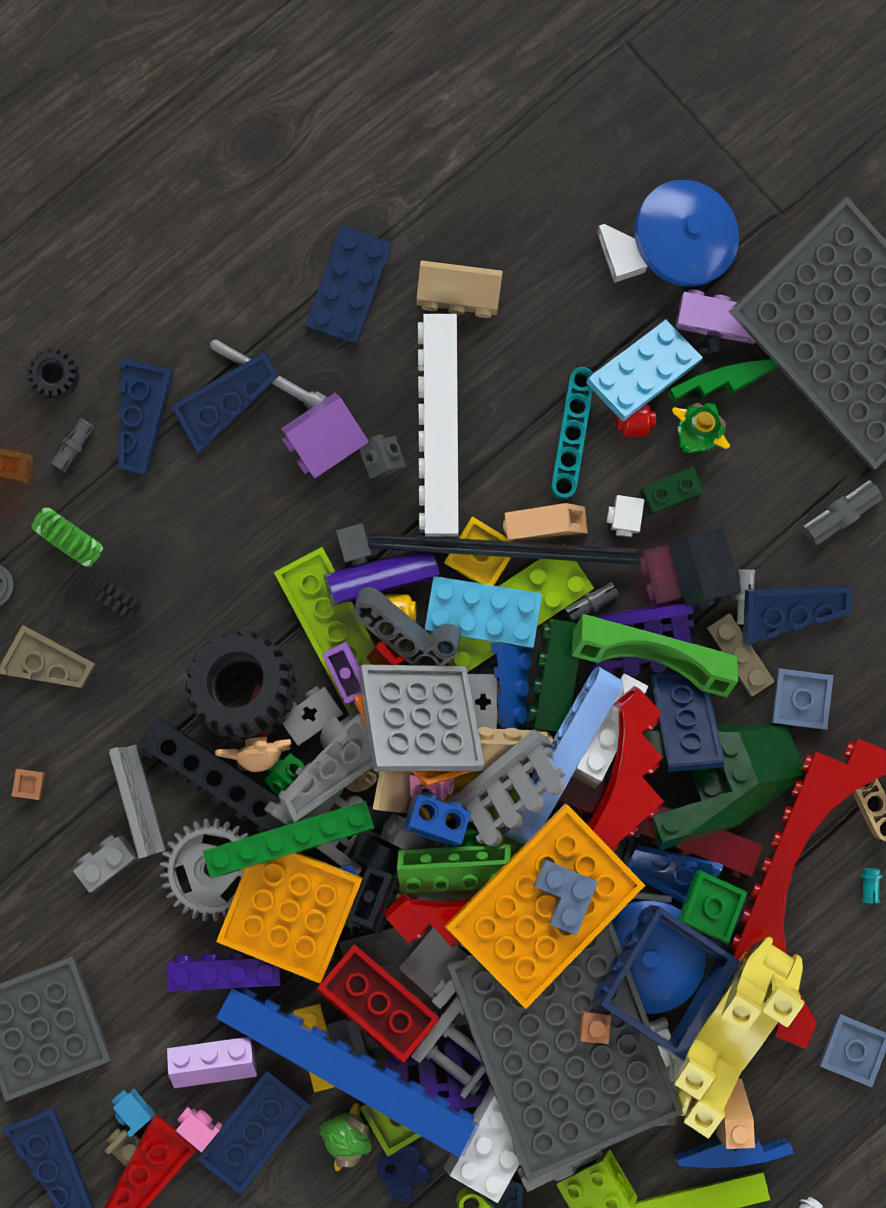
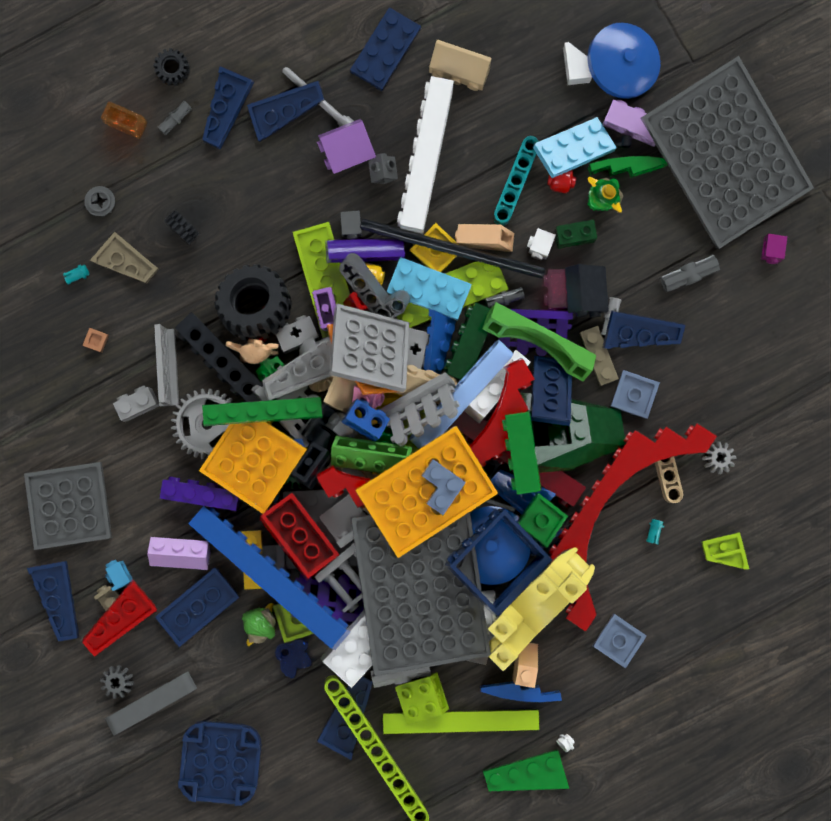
camera: 20 degrees right, 0 degrees up
bright green gear [31,507,103,567] -> none
bright pink brick [176,1107,222,1152] -> none
nougat plate [578,1011,611,1044] -> none
none -> green brick [502,411,542,494]

